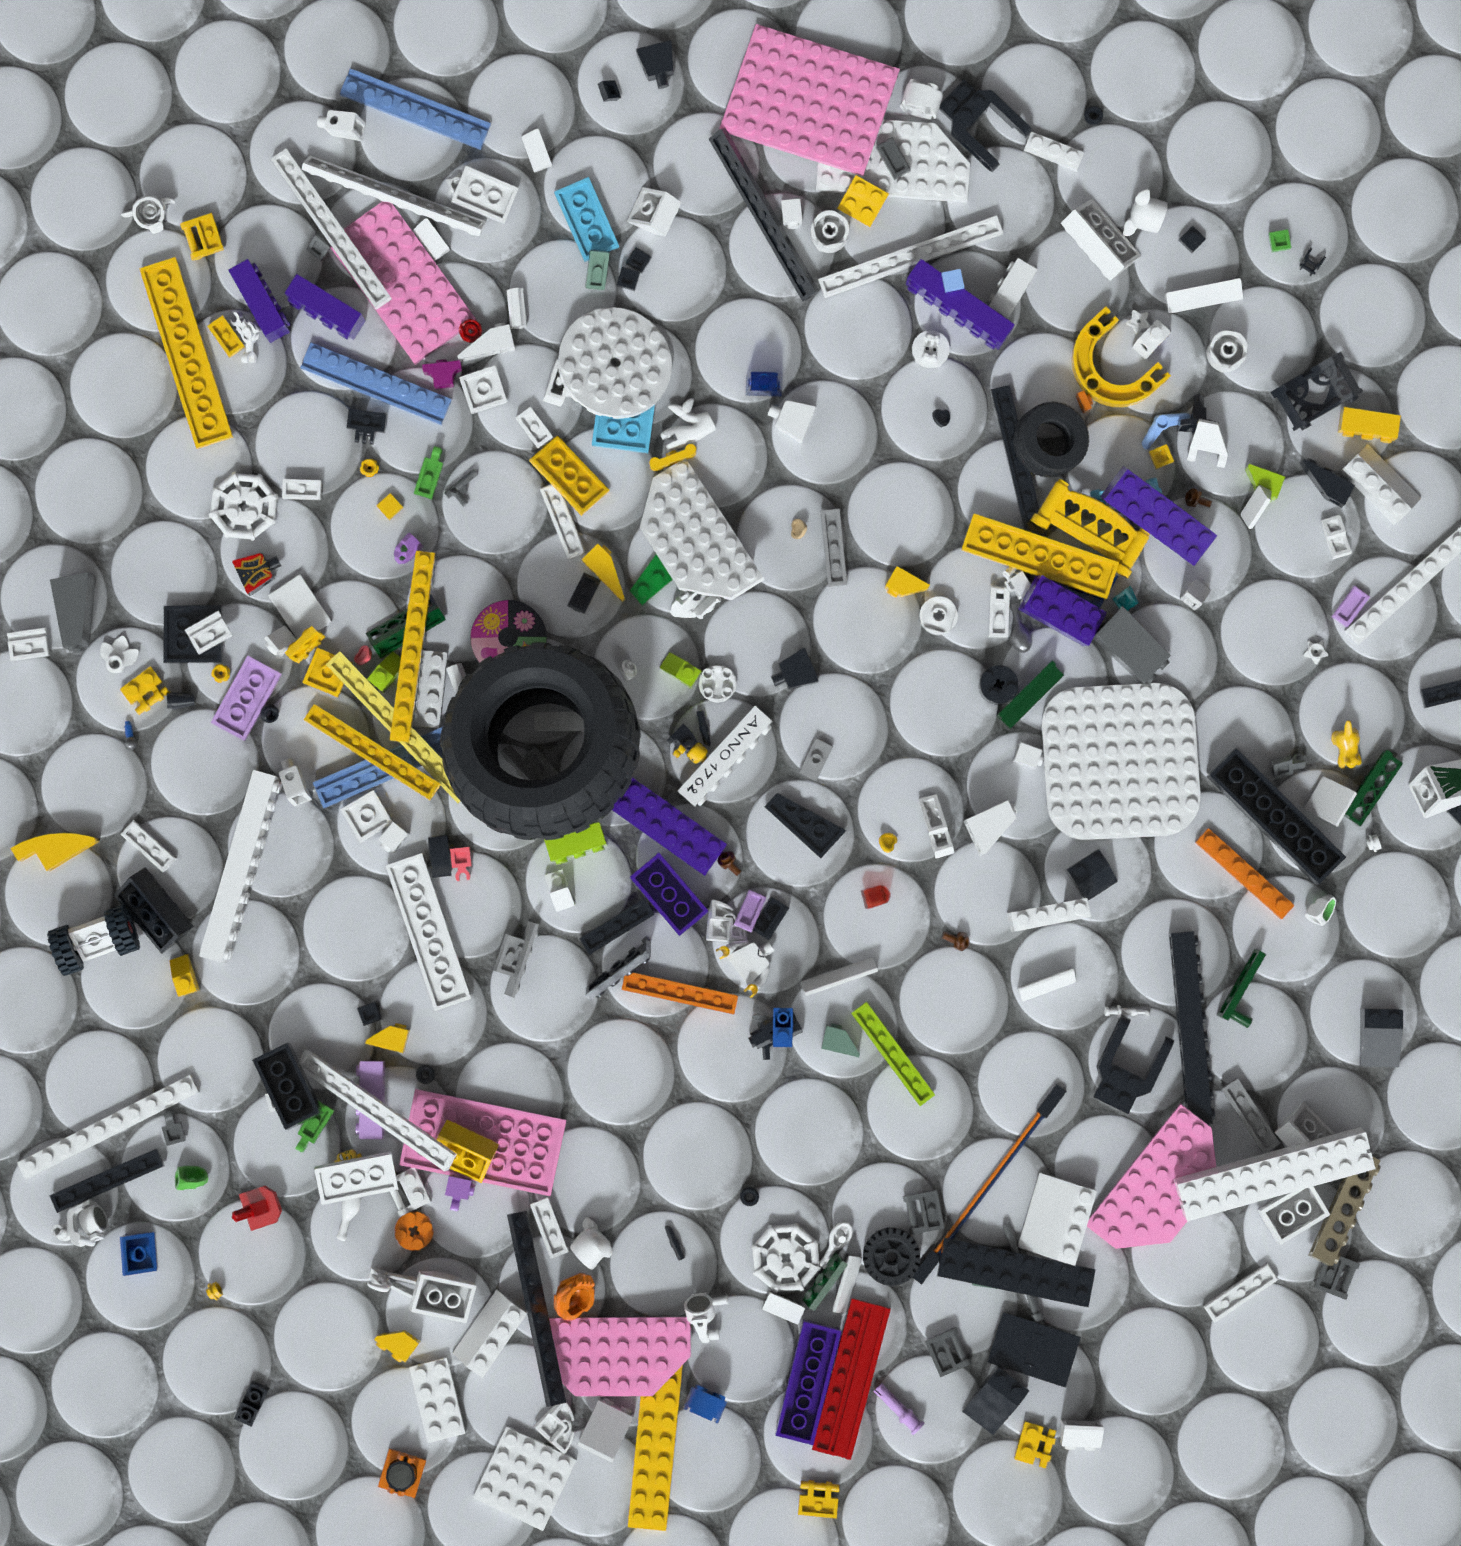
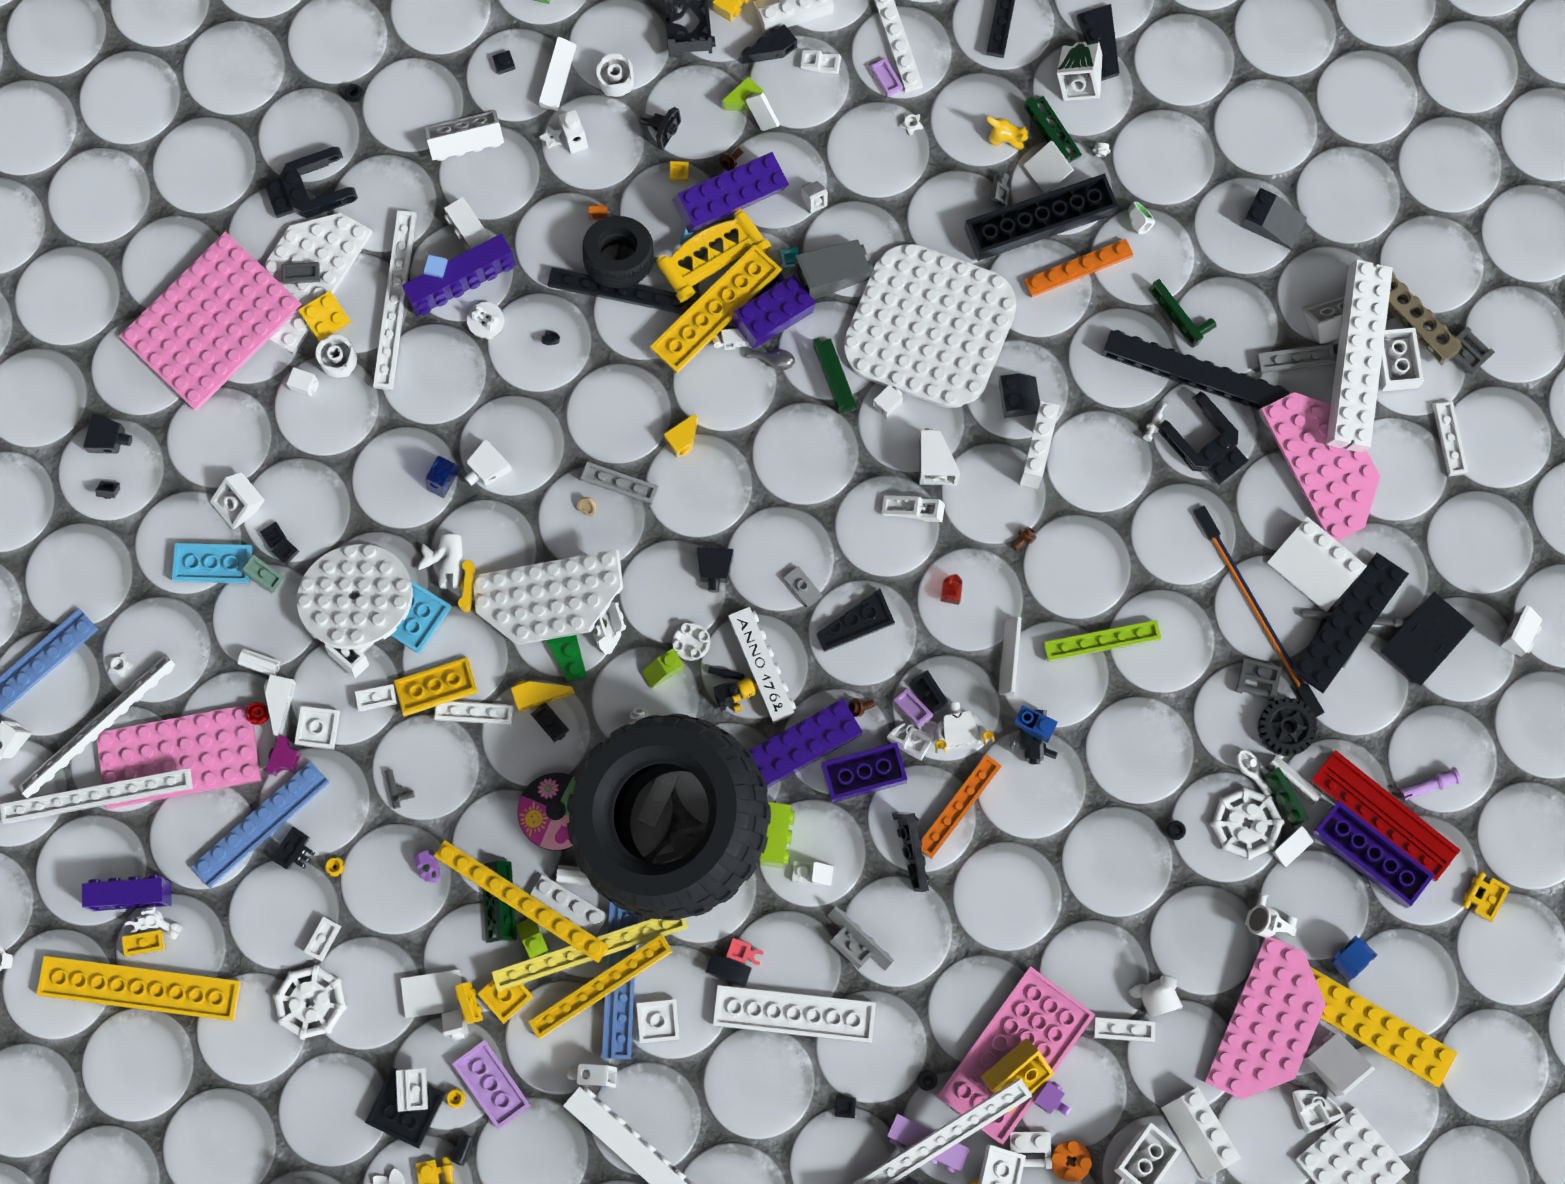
camera: 65 degrees left, 10 degrees down
yellow plate [180,213,224,261] -> none
torso [232,553,282,596] -> none
black plate [260,704,279,723] -> none
dark purple brick [285,274,366,340] -> none
dark grey plate [306,233,332,261] -> none
coral piece [354,645,372,665] -> none
yellow slope [365,1023,410,1053] -> none
yellow tile [376,493,403,521] -> none
white brick [378,822,410,852] -> none
white slope [412,218,450,261] -> none
bright green plate [413,446,444,500] -> none
white plate [451,166,518,224] -> none
black plate [507,1211,566,1407] -> none
white slope [521,128,552,173] -> none
orange helmet [554,1273,595,1320] -> none
black plate [579,898,655,955] -> none
black piece [665,1226,685,1261] -> none
black plate [709,128,819,302] -> none
sand green slope [821,1023,860,1058] -> none
yellow piece [879,833,898,853] -> none
white brick [900,79,943,119] -> none
white plate [919,596,958,635] -> none
dark grey plate [925,1327,972,1377] -> none
black slope [962,1365,1029,1435] -> none
black brick [978,665,1018,705] -> none
white plate [989,584,1010,638] -> none
yellow plate [1014,1421,1056,1468] -> none
white slope [1018,968,1076,1001] -> none
white plate [1024,132,1084,172] -> none
yellow piece [1071,306,1171,407] -> none
white piece [1123,189,1168,236] -> none
light blue piece [1142,413,1191,450] -> none
white flag [1187,419,1228,468] -> none

